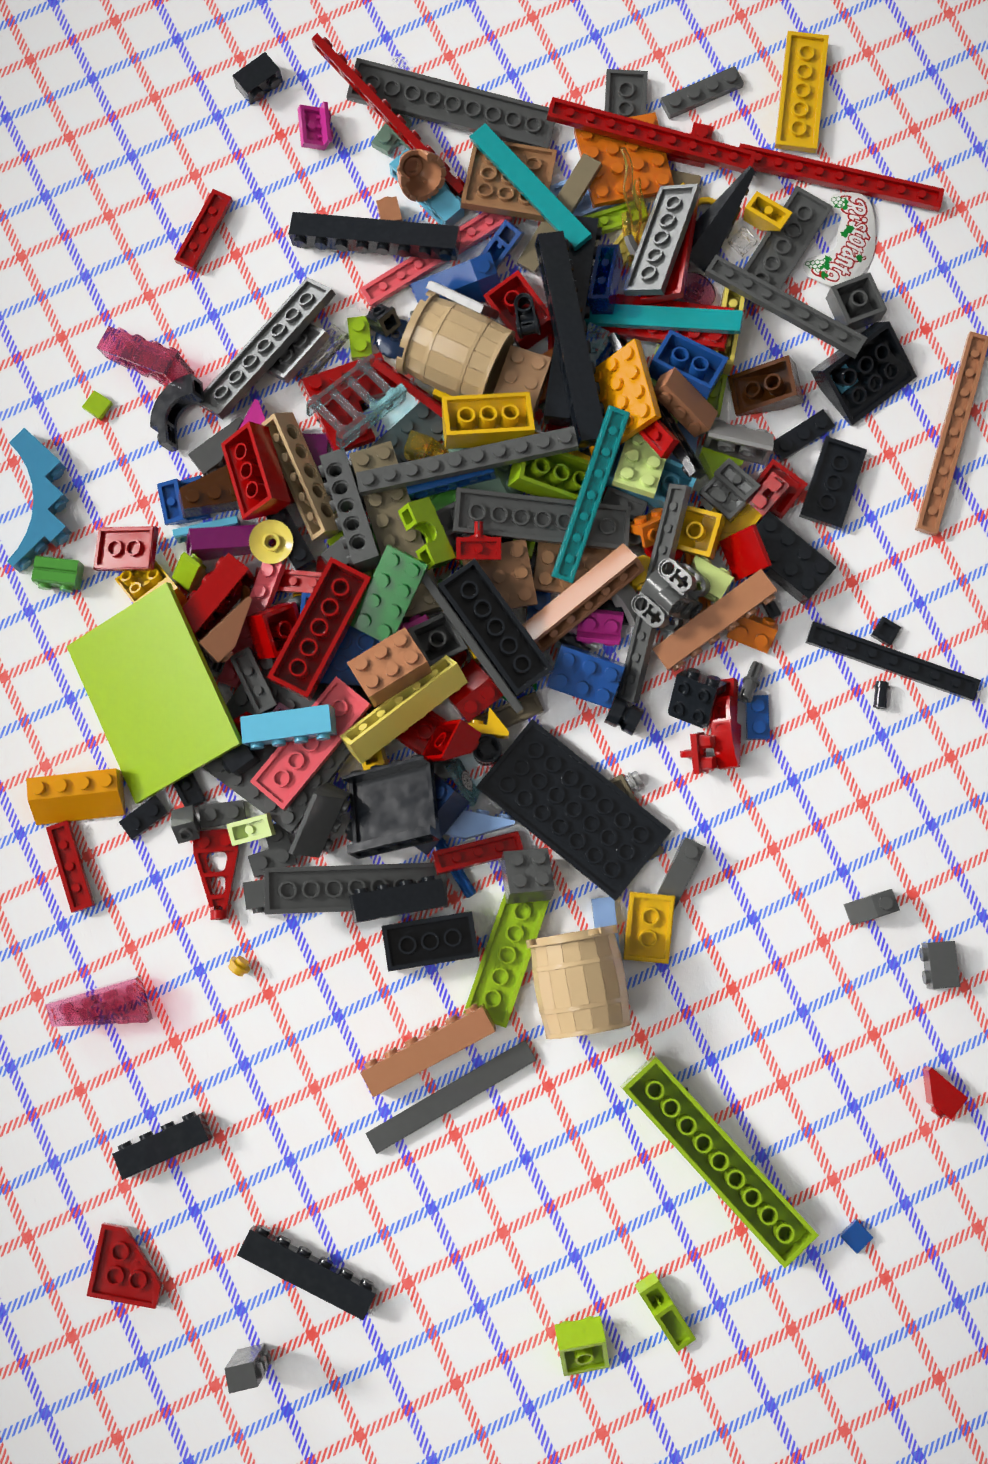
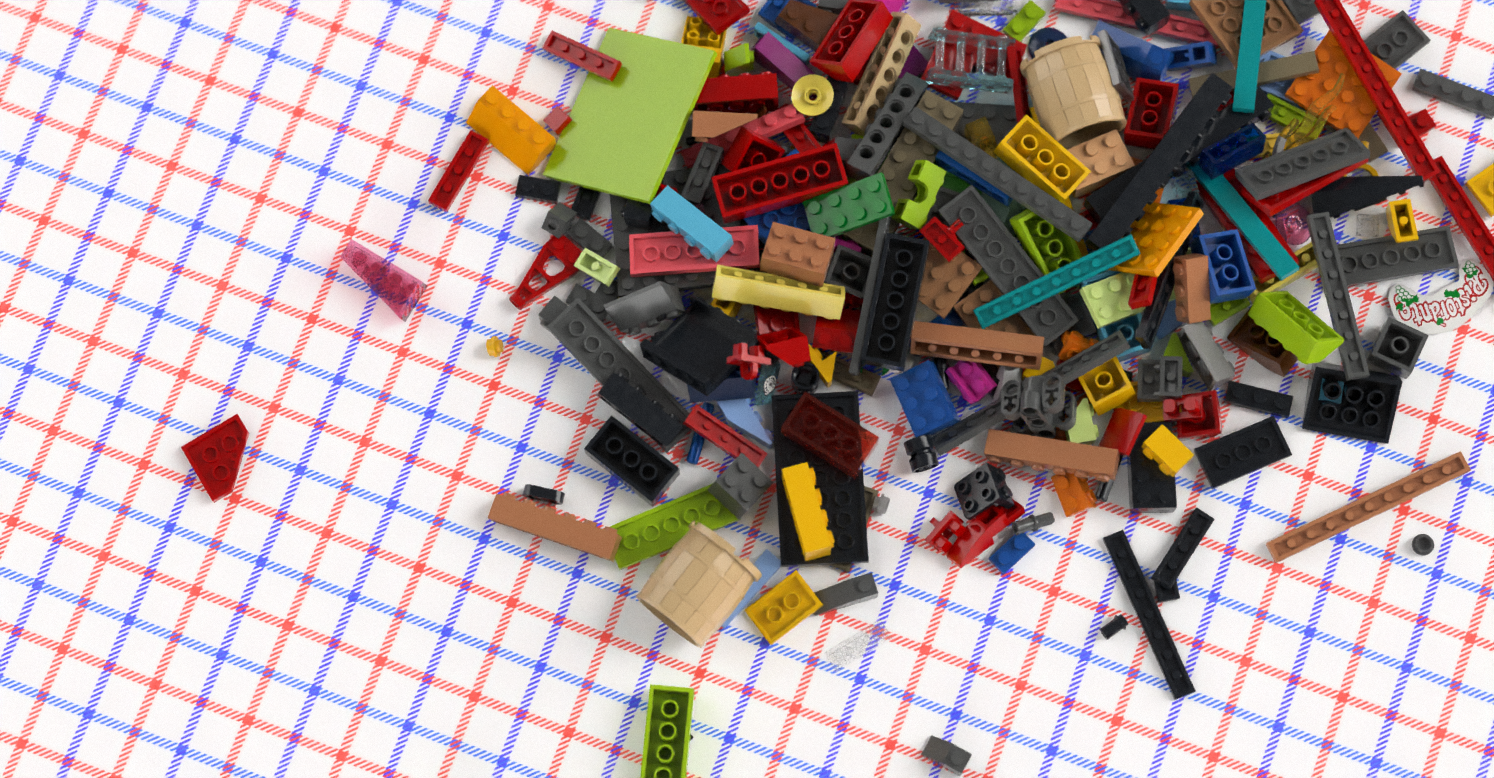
camera: 50 degrees right, 5 degrees down
black brick [112,1111,213,1180] -> none
dark grey brick [224,1343,271,1394] -> none
black brick [237,1225,378,1320] -> none
black brick [365,304,402,337] -> none
dark grey tile [365,1040,536,1154] -> none
black piece [514,293,541,339] -> none
none -> black beam [522,484,565,505]
none -> red plate [542,30,622,82]
none -> tile [543,106,572,135]
none -> red hips [727,343,771,380]
none -> clear red brick [781,392,879,479]
none -> yellow brick [782,462,834,562]
none -> clear plate [824,619,892,672]
none -> yellow brick [1141,424,1194,477]
none -> black tile [1150,507,1215,590]
none -> lime slope [1248,291,1345,364]

